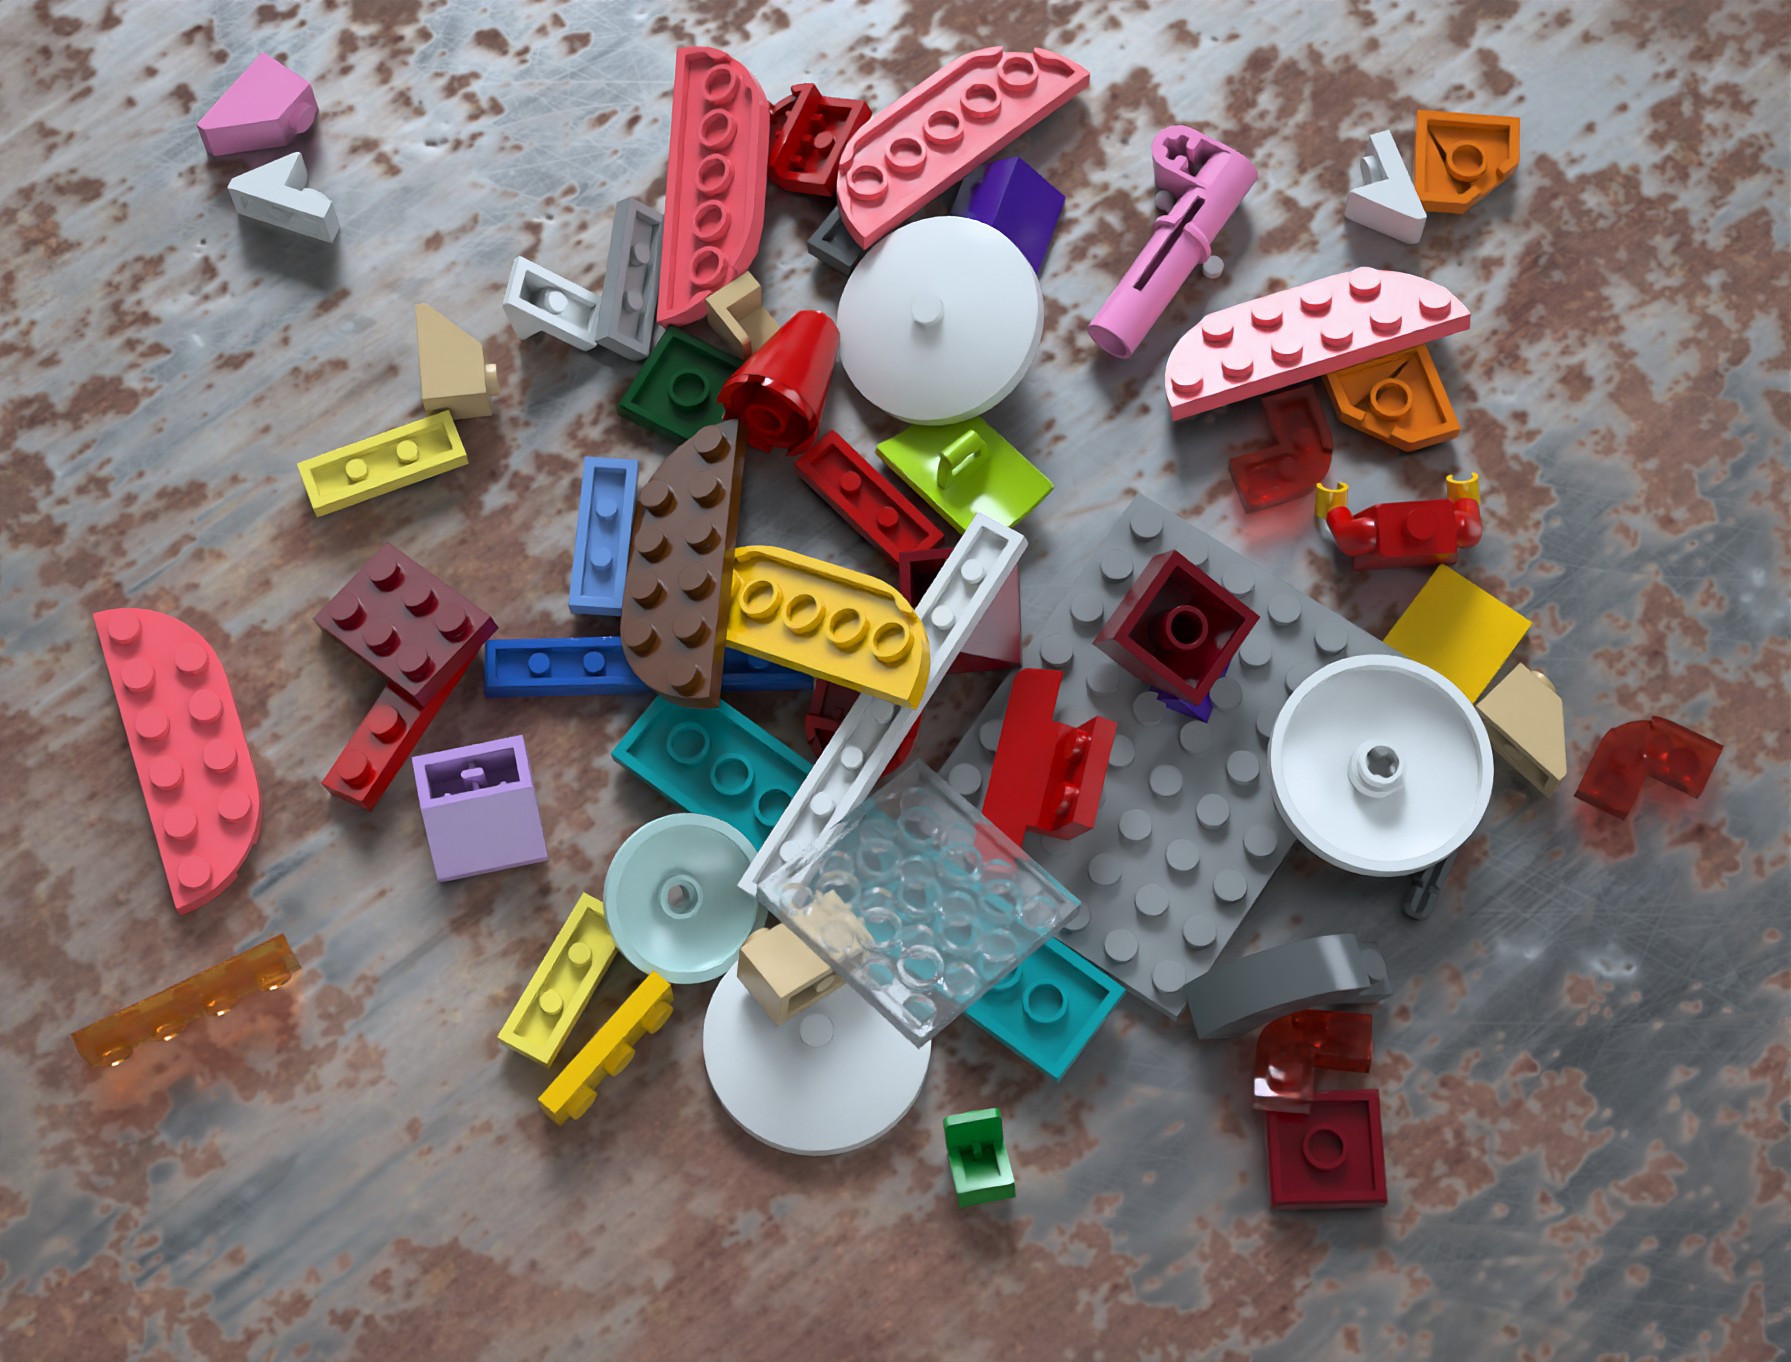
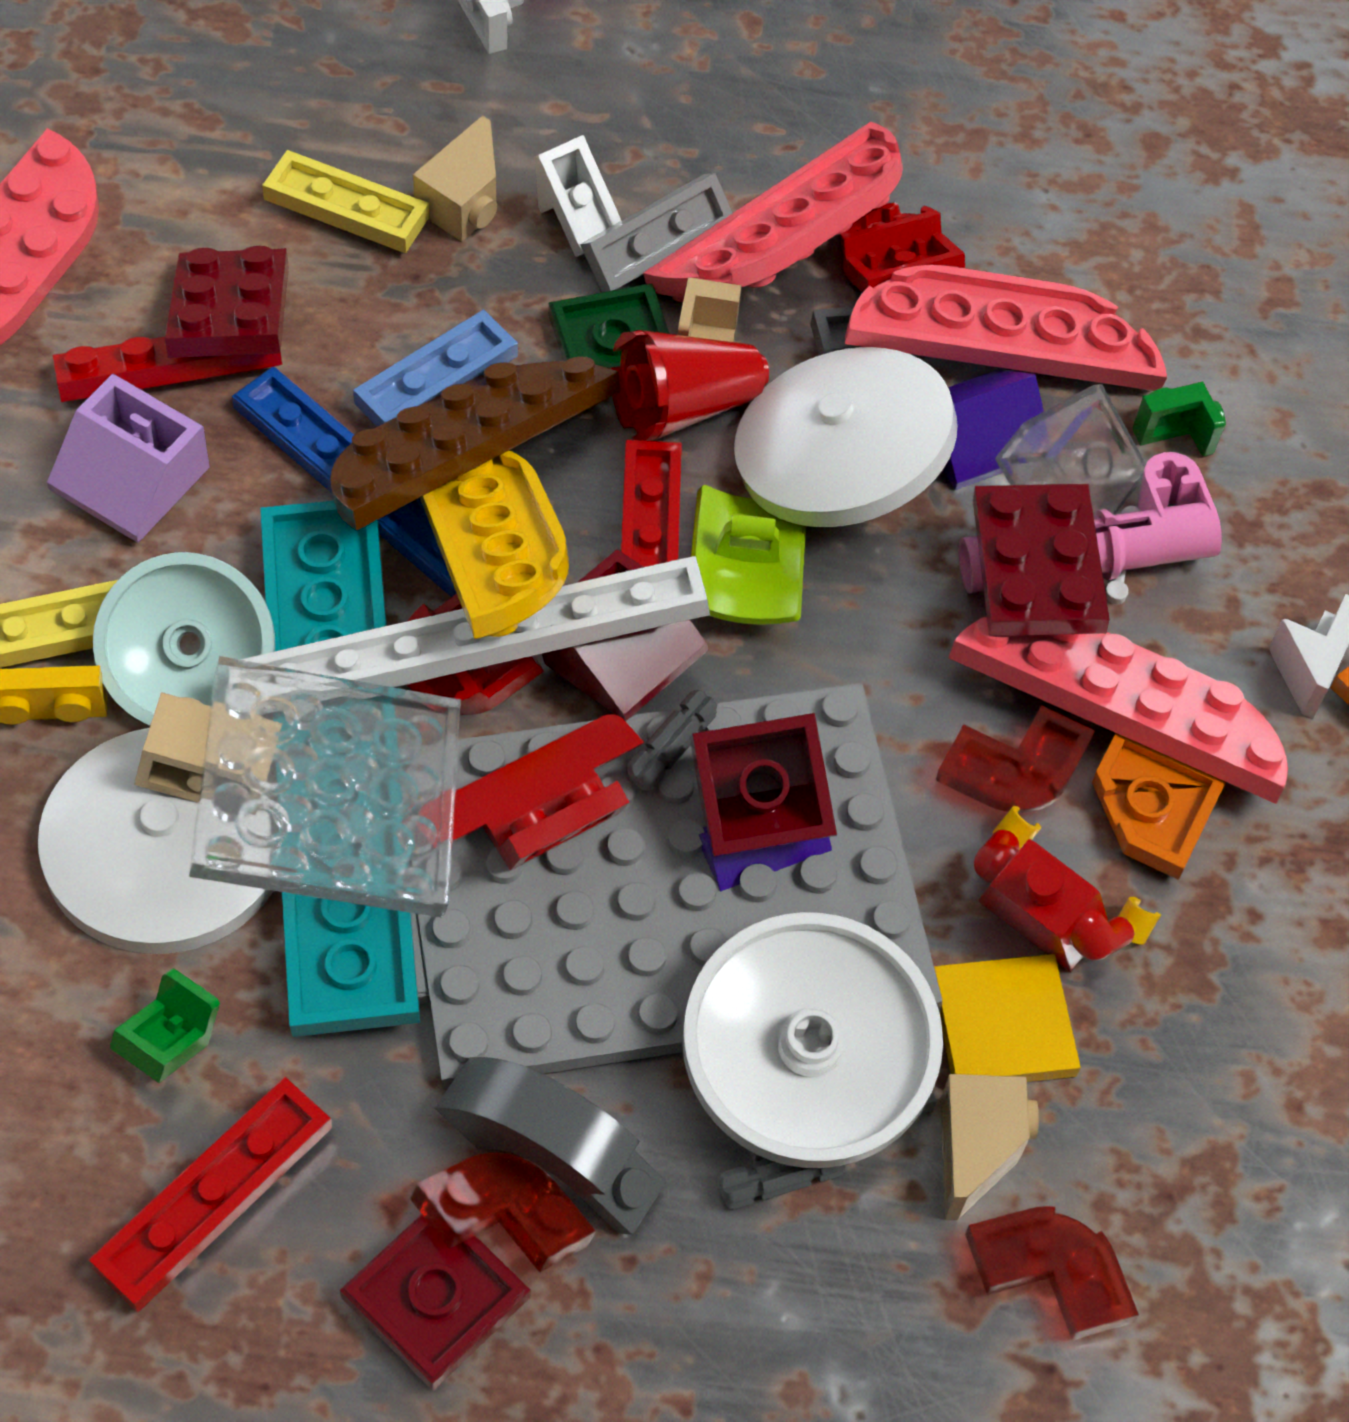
camera: 40 degrees right, 10 degrees down
none -> red plate [89,1077,332,1313]
none -> dark grey axle [626,690,717,791]
none -> dark red plate [973,483,1110,636]
none -> clear slope [995,384,1146,516]
none -> green bracket [1132,381,1226,457]

